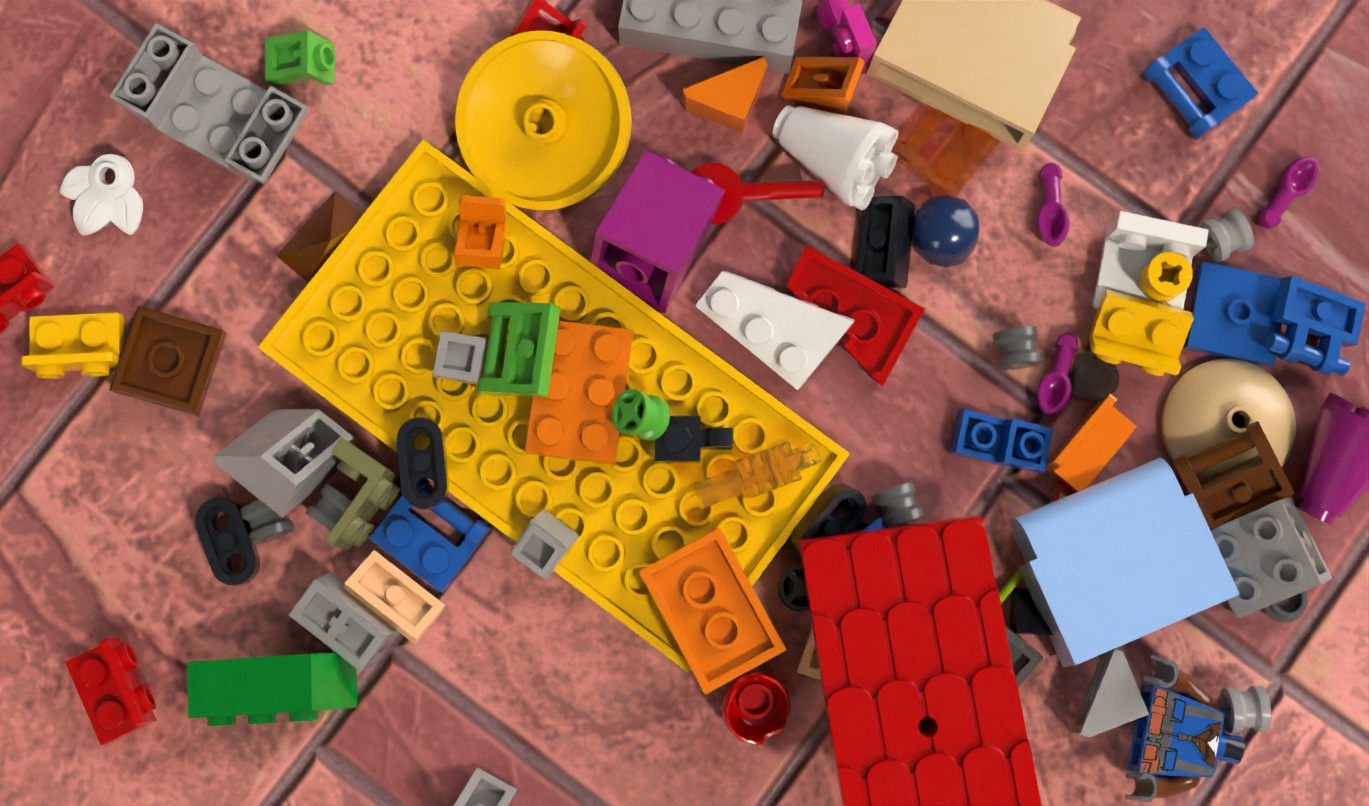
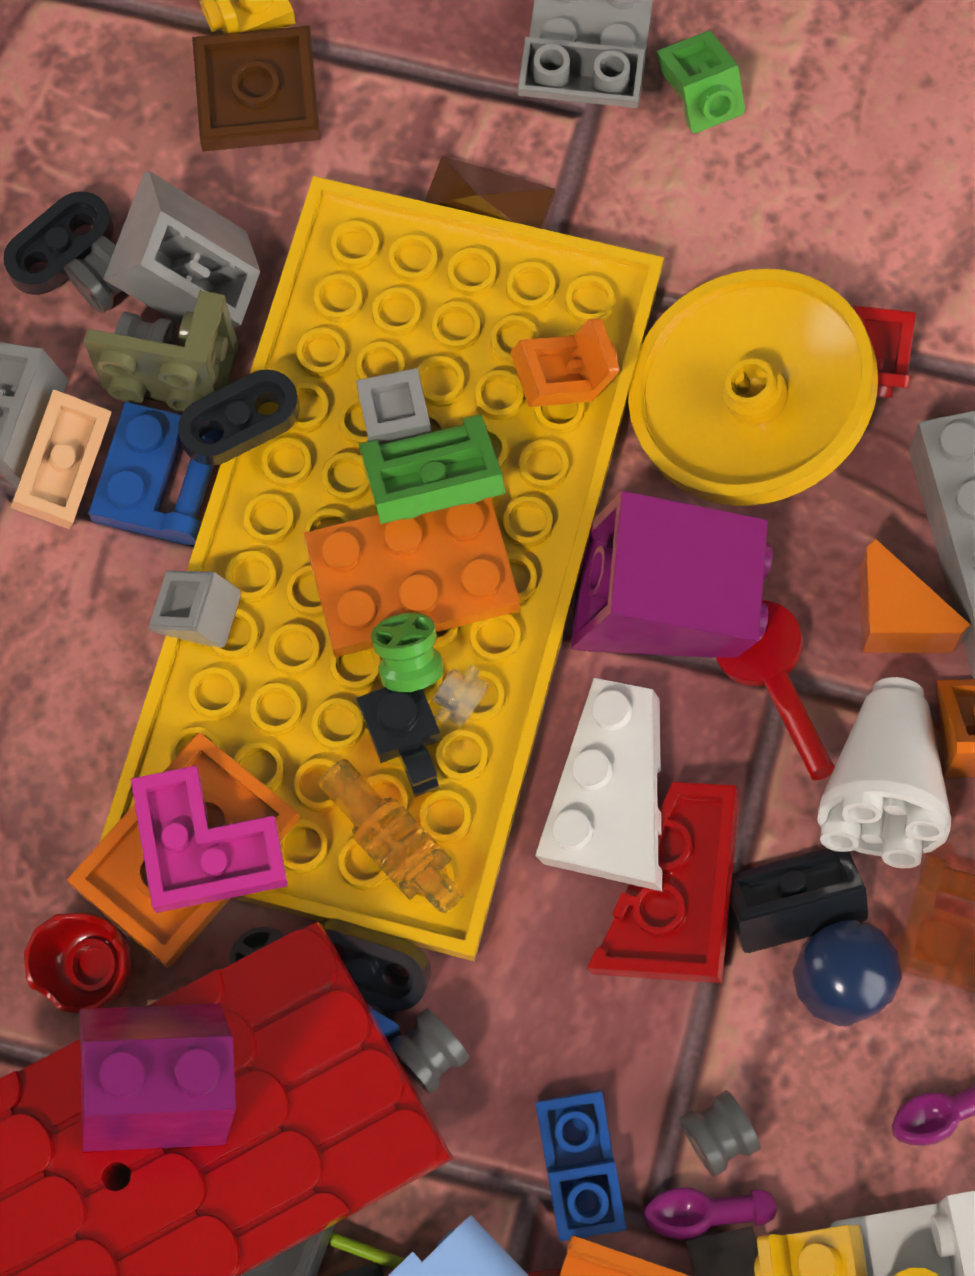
camera: 75 degrees right, 10 degrees down
none -> magenta slope [79,1004,236,1152]
none -> dark pink plate [131,765,288,913]
none -> clear plate [431,664,489,727]

